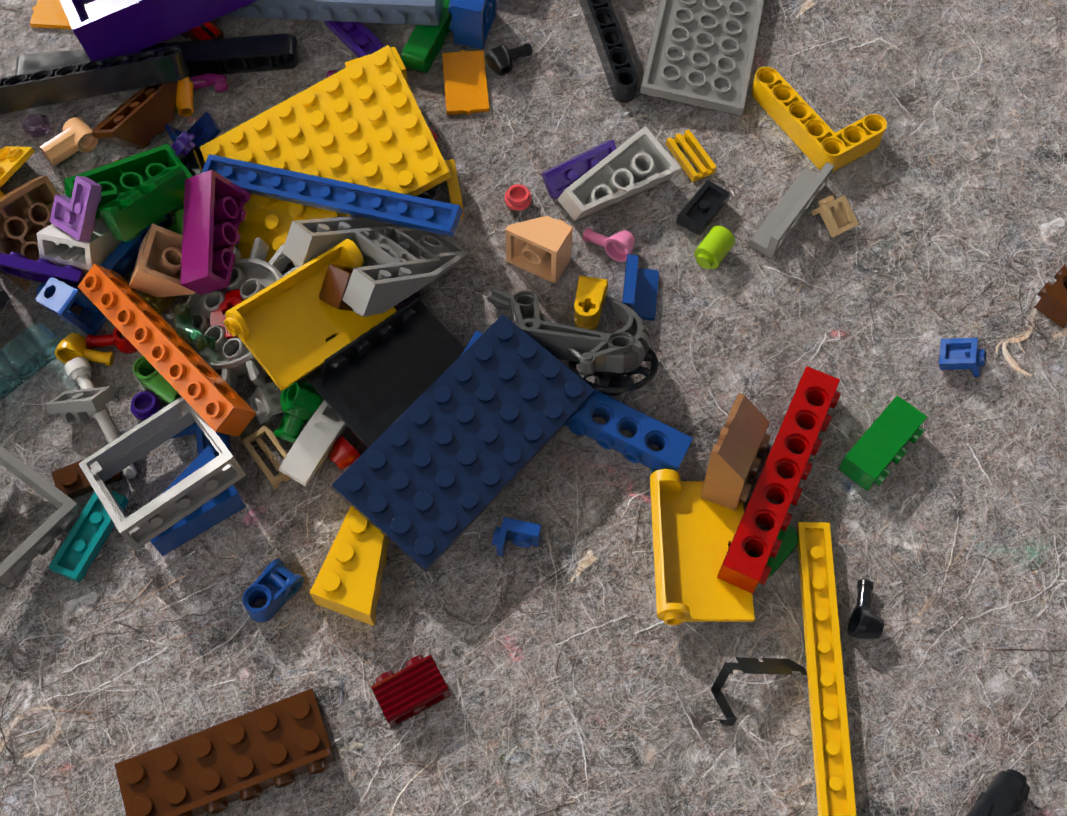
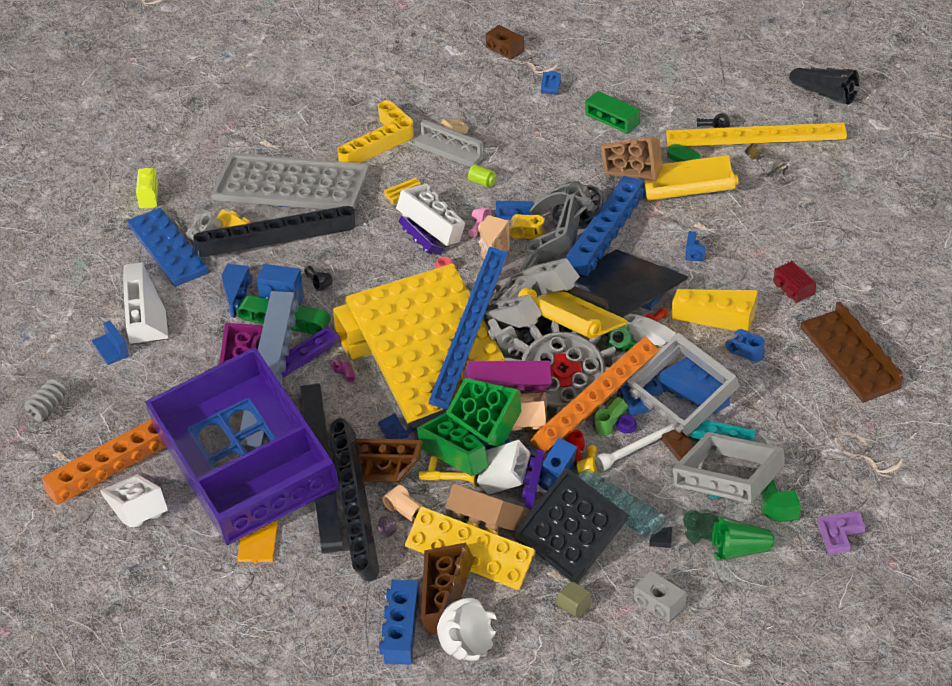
camera: 90 degrees left, 20 degrees down
light grey plate [45,386,115,424] -> none
medium lavender plate [50,176,102,242] -> none
dark purple plate [171,131,196,157] -> none
arm [173,304,216,351] -> none
reddish brown panel [319,264,353,311] -> none
dark blue plate [331,314,595,572] -> none
light orange piece [442,50,489,115] -> none
black plate [677,180,731,236] -> none
red brick [717,366,841,594] -> none

